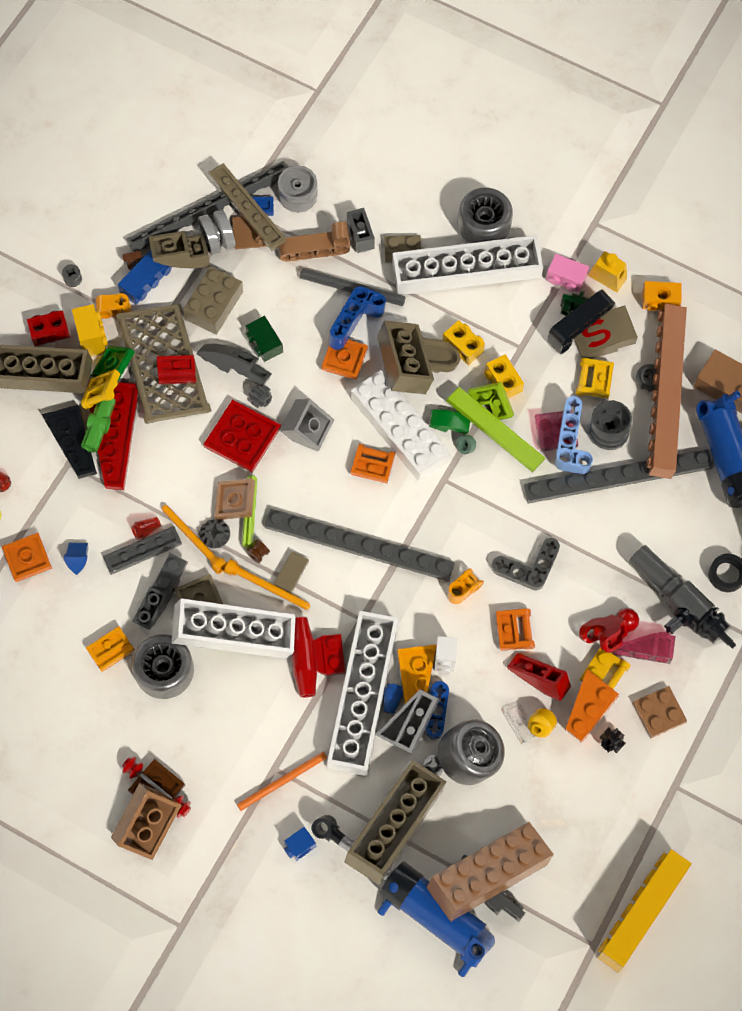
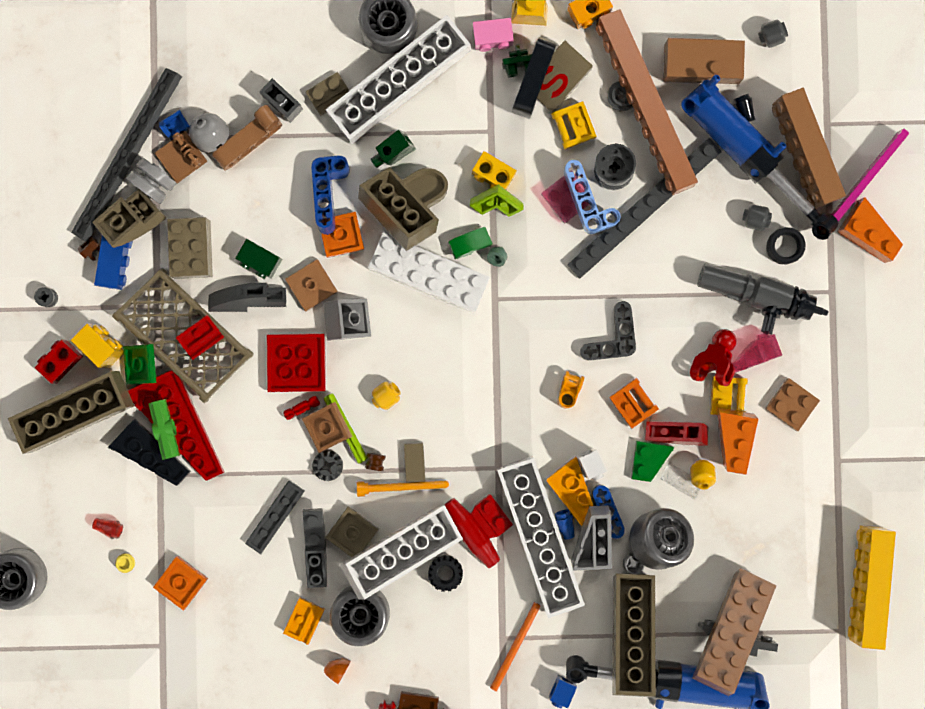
camera: 30 degrees left, 20 degrees up
blue tile [63,543,89,575] -> none
yellow plate [81,369,120,409] -> none
light orange piece [95,293,132,319] -> none
clear red cone [131,516,161,540] -> none
light orange piece [162,505,227,574] -> none
dark tan plate [209,163,287,251] -> none
dark grey gear [249,384,272,408] -> none
dark grey plate [265,509,455,582] -> none
light grey wheel [278,165,318,213] -> none
dark grey axle [300,269,406,306] -> none
orange plate [351,443,396,484] -> none
yellow brick [442,320,485,366] -> none
lime tile [446,387,545,473] -> none
black gear [599,728,626,753] -> none
none -> light grey cylinder [189,113,229,153]
none -> red axle [283,396,320,420]
none -> medium nougat plate [285,259,338,312]
none -> orange brick [324,658,351,684]
none -> dark green torso [370,130,416,168]
none -> yellow head [372,381,401,410]
none -> black tyre [428,555,463,592]
none -> green wing [631,441,674,482]
none -> dark grey head [742,204,772,231]

